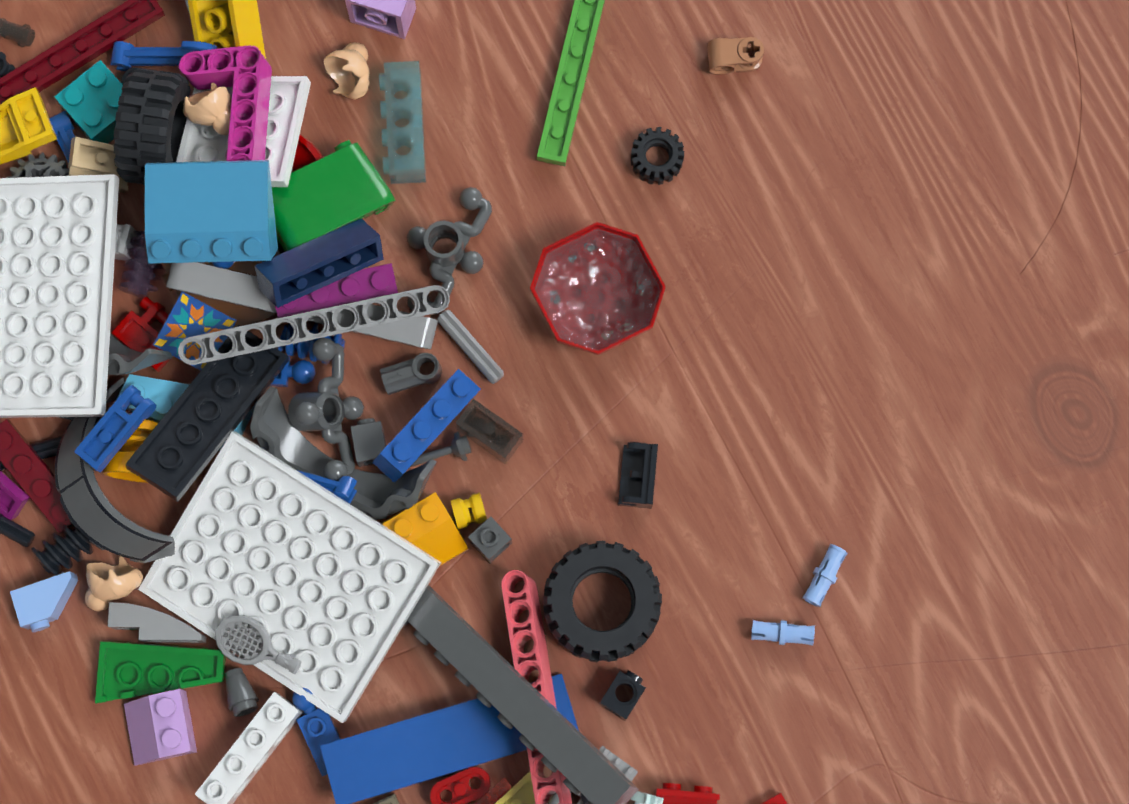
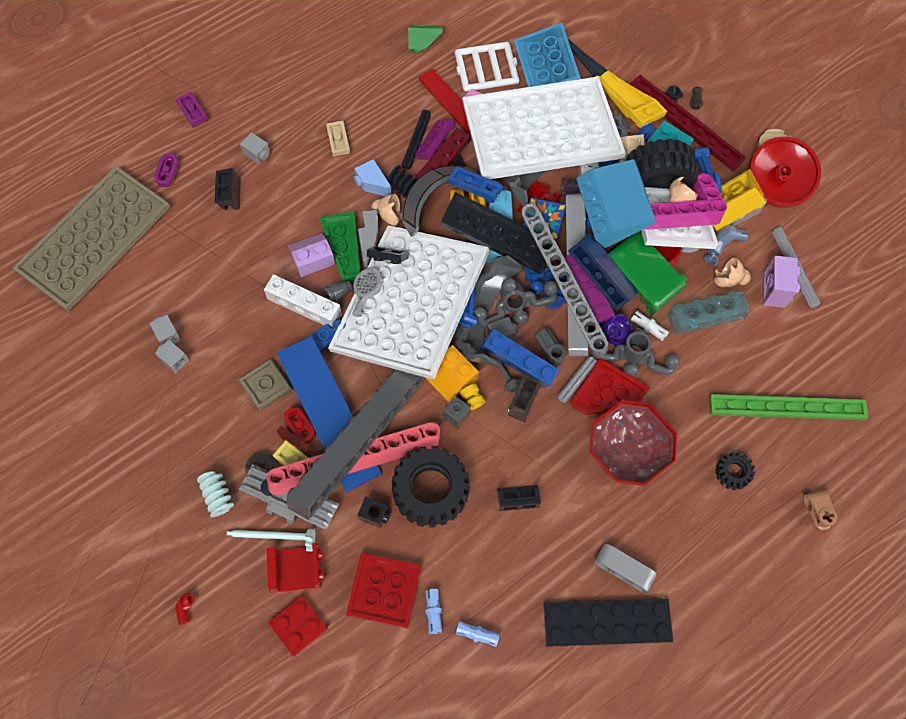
camera: 80 degrees right, 10 degrees down
none -> red plate [346,553,422,629]
none -> black plate [367,246,409,264]
none -> black plate [543,599,673,647]
none -> red plate [570,358,650,416]
none -> light grey beam [594,544,657,593]
none -> dark purple piece [601,313,633,346]
none -> white pin [631,311,669,341]
none -> sand blue arm [704,225,748,266]

